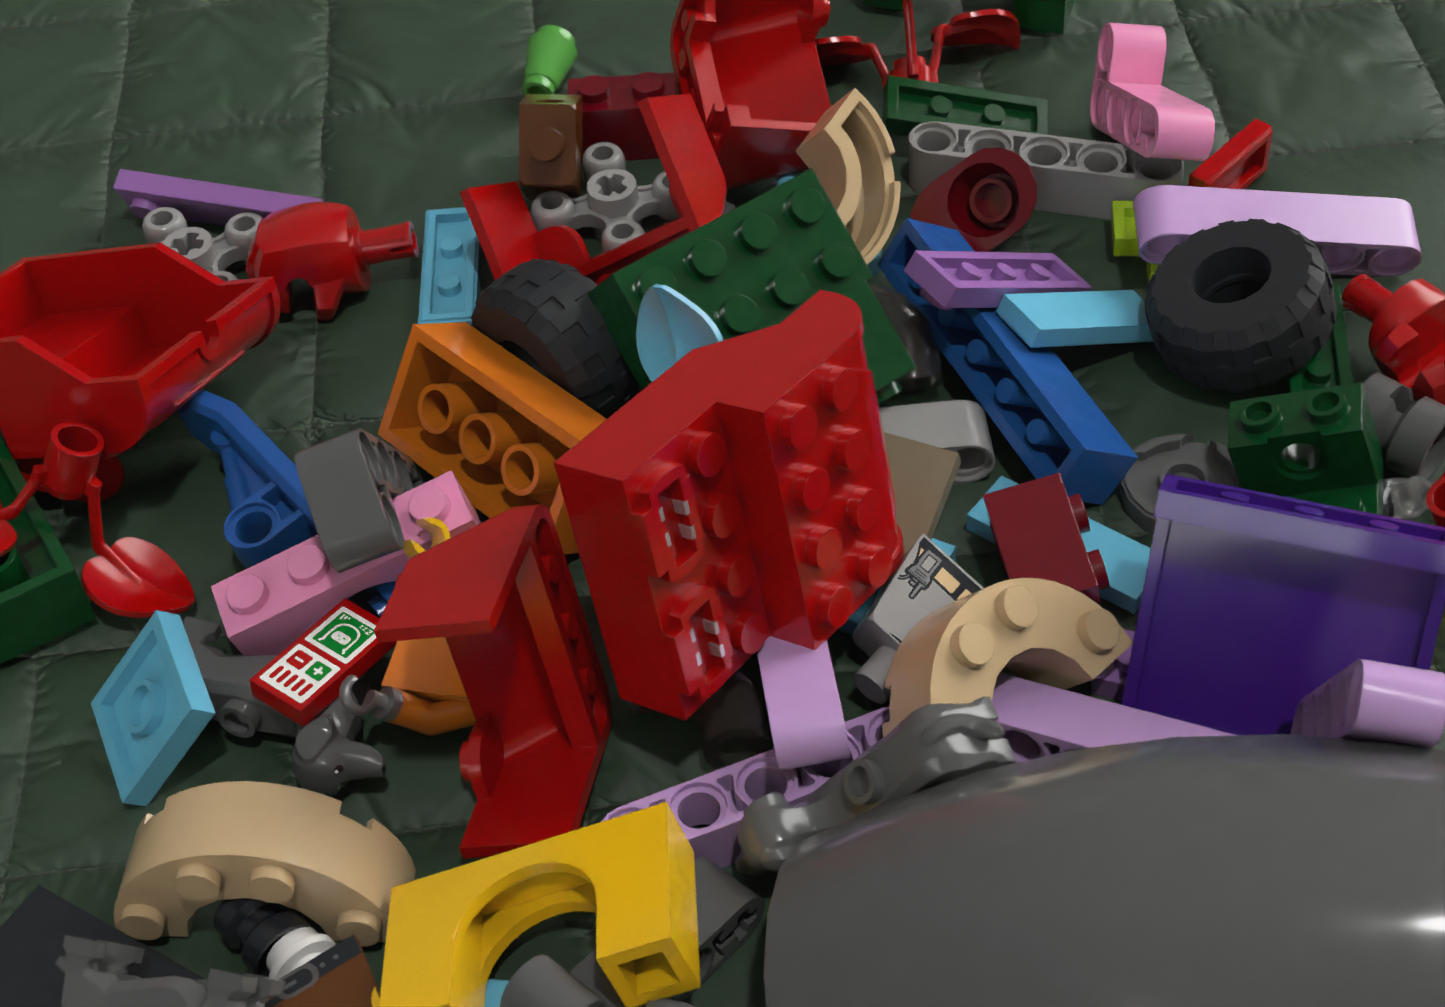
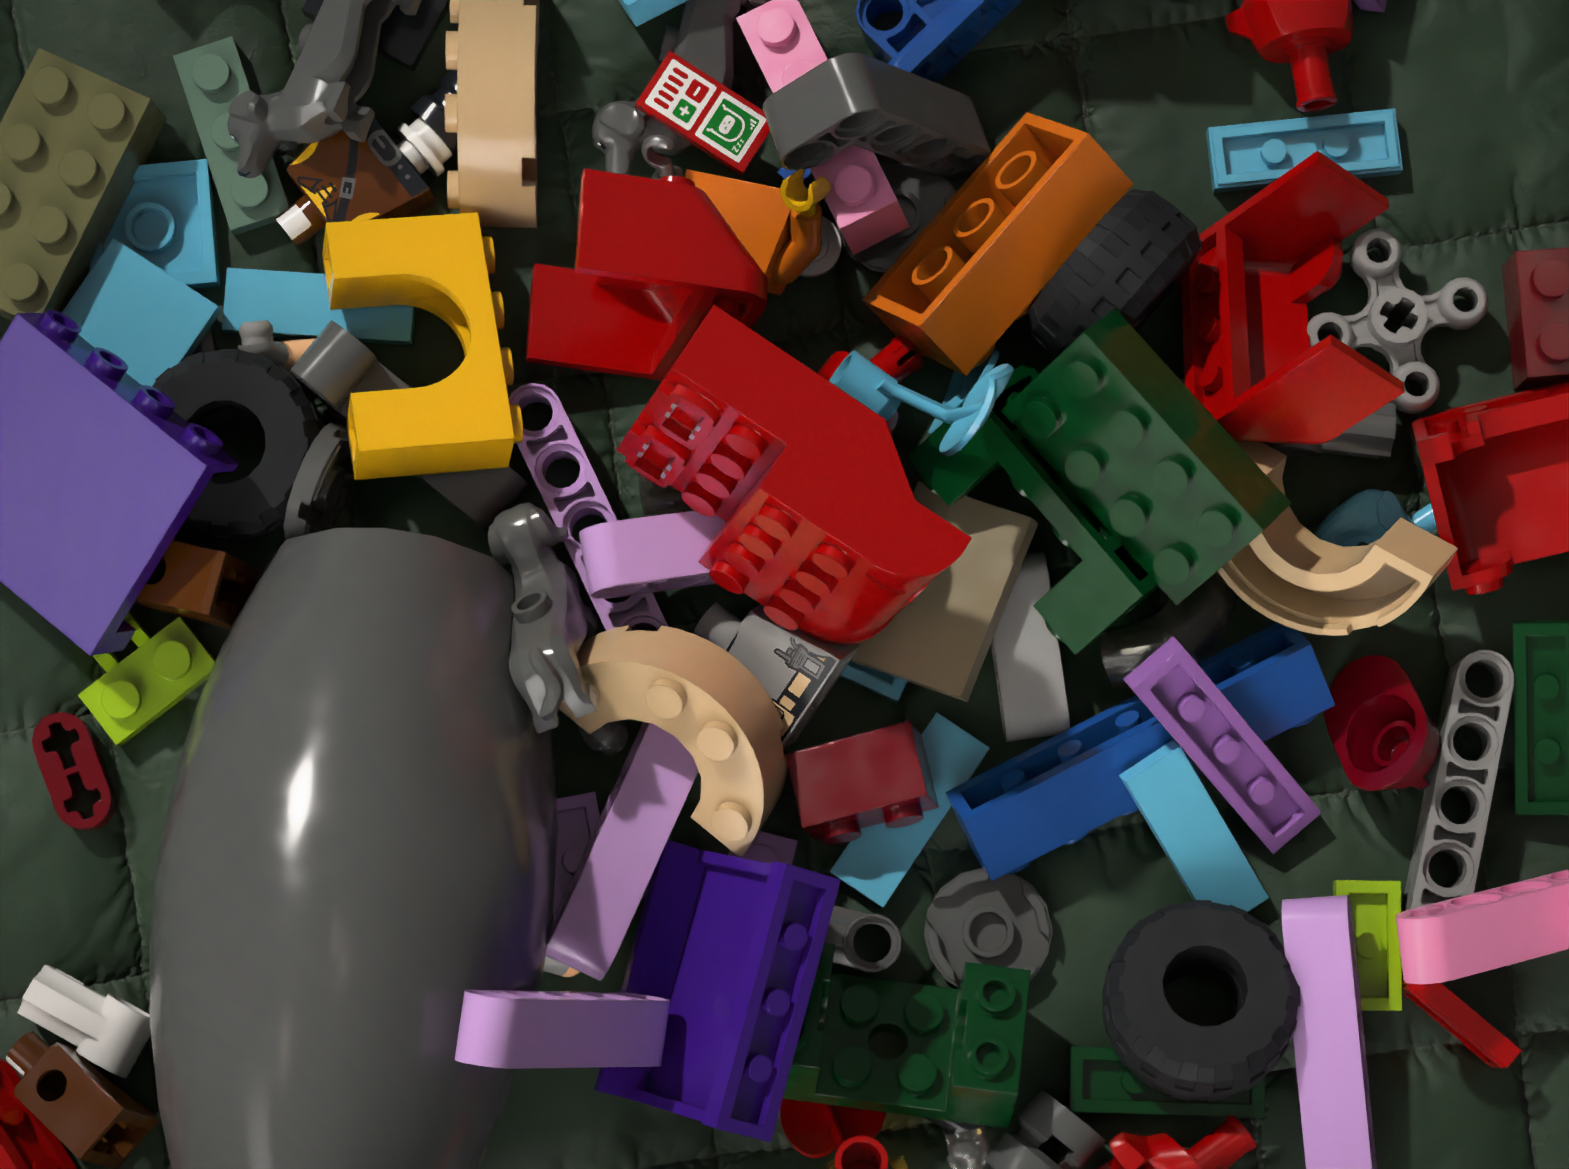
camera: 85 degrees right, 35 degrees up
reddish brown torso [519,94,583,200] -> none

